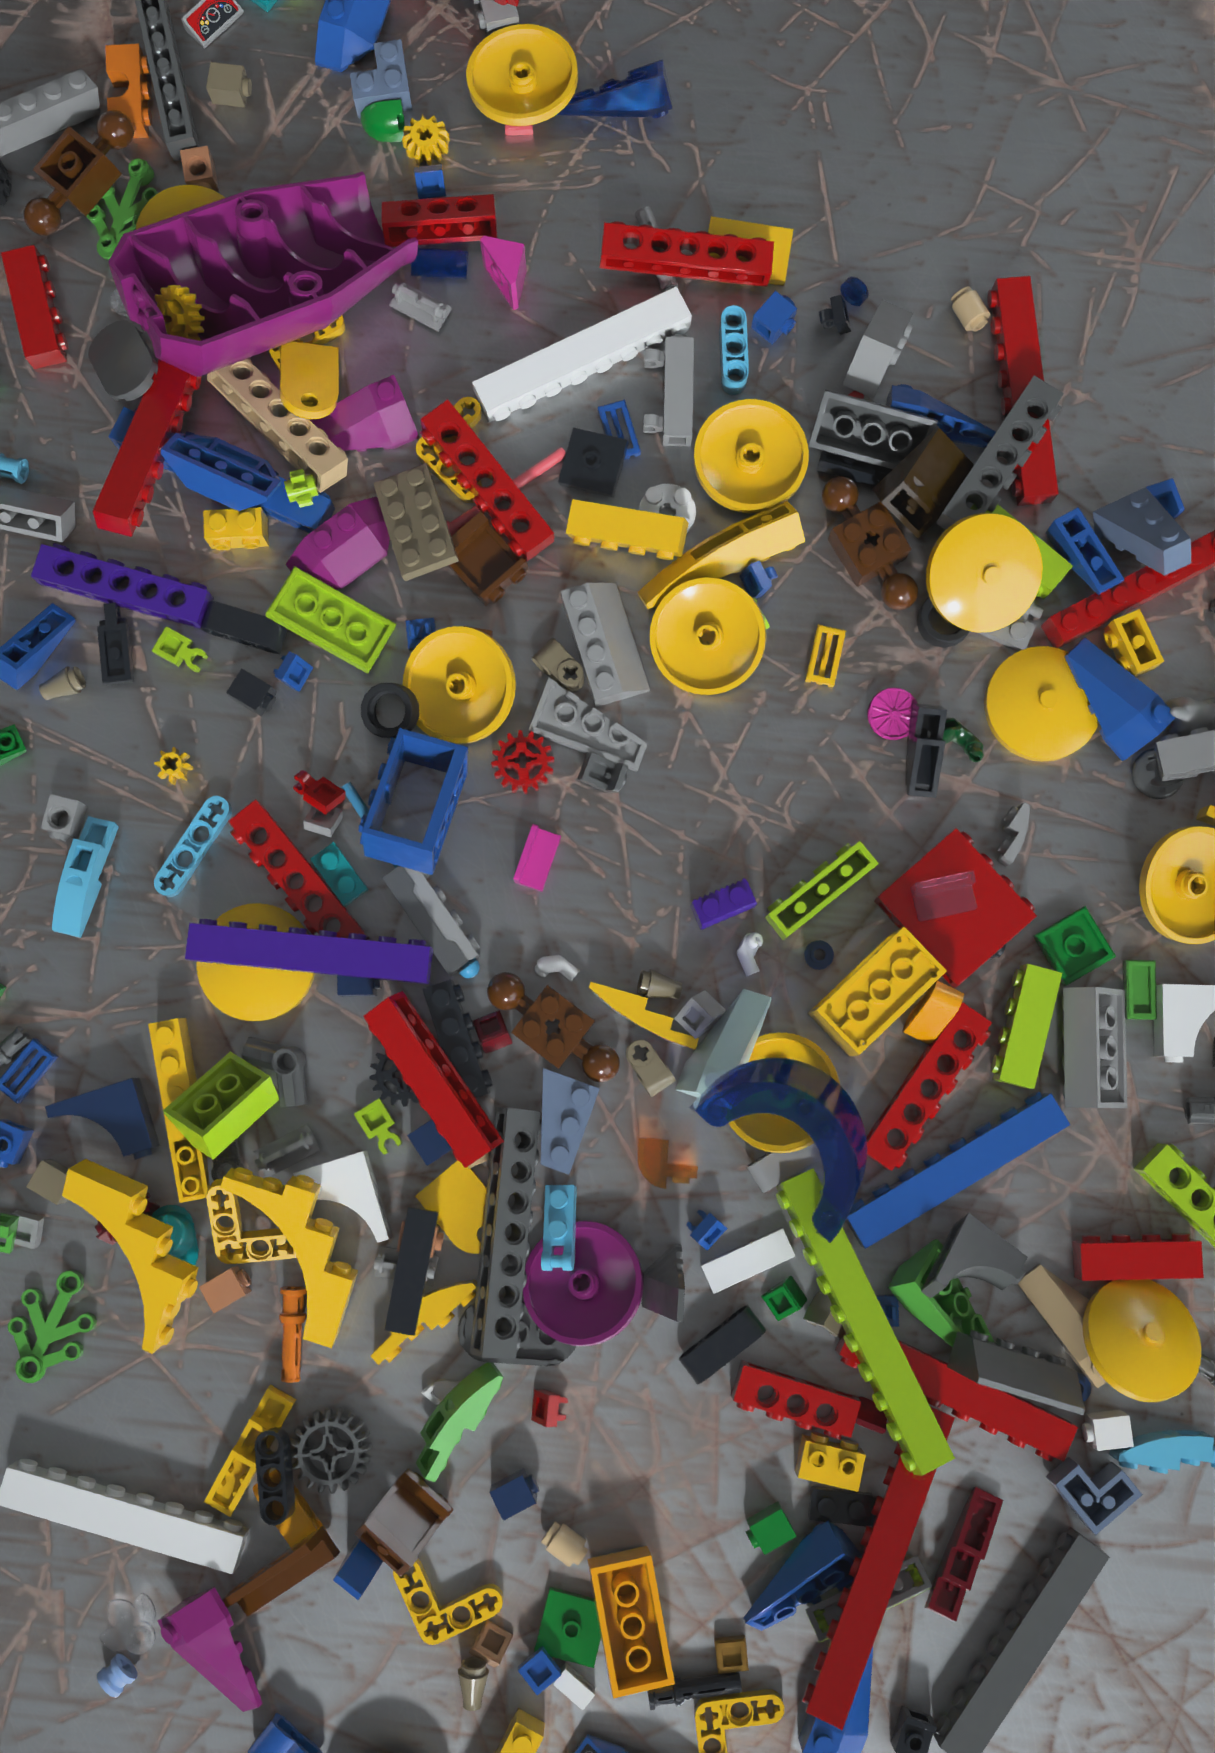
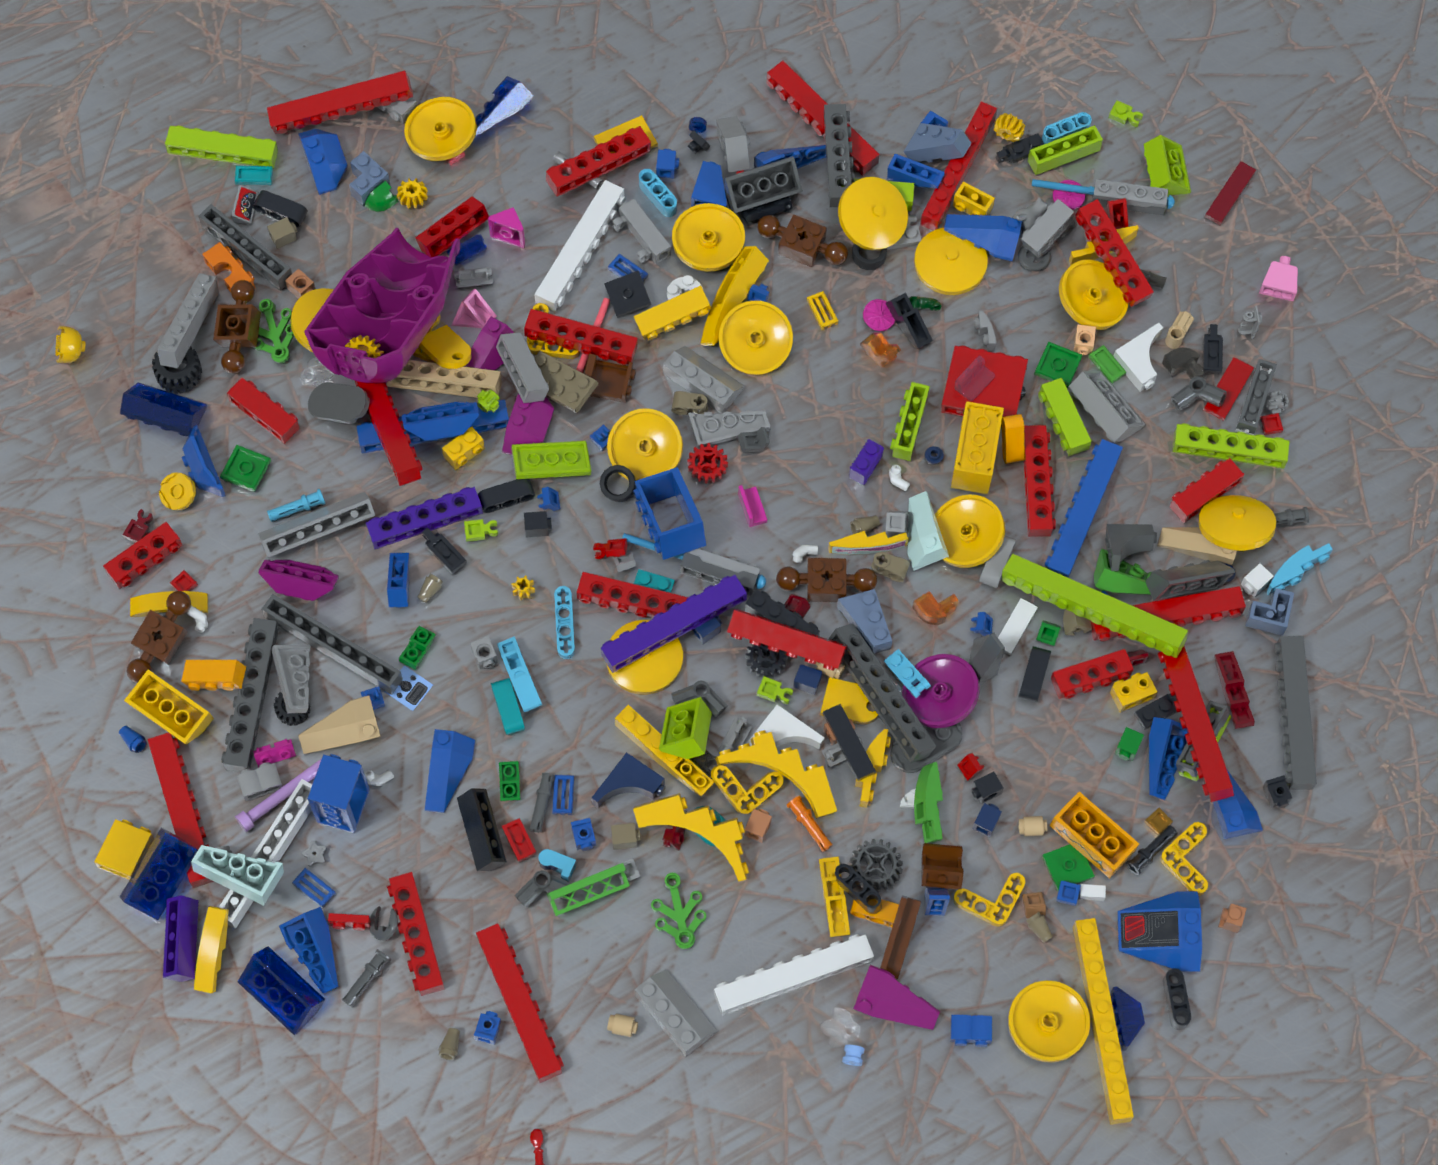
camera: 35 degrees left, 15 degrees down
blue tile [414,164,446,199] -> none
clear blue windscreen [689,1058,867,1243] -> none
dark brown slope [873,426,974,538] -> none
tan brick [951,286,990,332] -> none
none -> black beam [252,190,308,227]
none -> bright pink slope [451,289,497,328]
none -> teal beam [491,678,525,735]
none -> light grey brick [496,332,549,403]
none -> blue slope [691,161,727,208]
none -> clear orange brick [860,332,901,367]
none -> black brick [971,771,1004,804]
none -> light nougat brick [1073,324,1096,355]

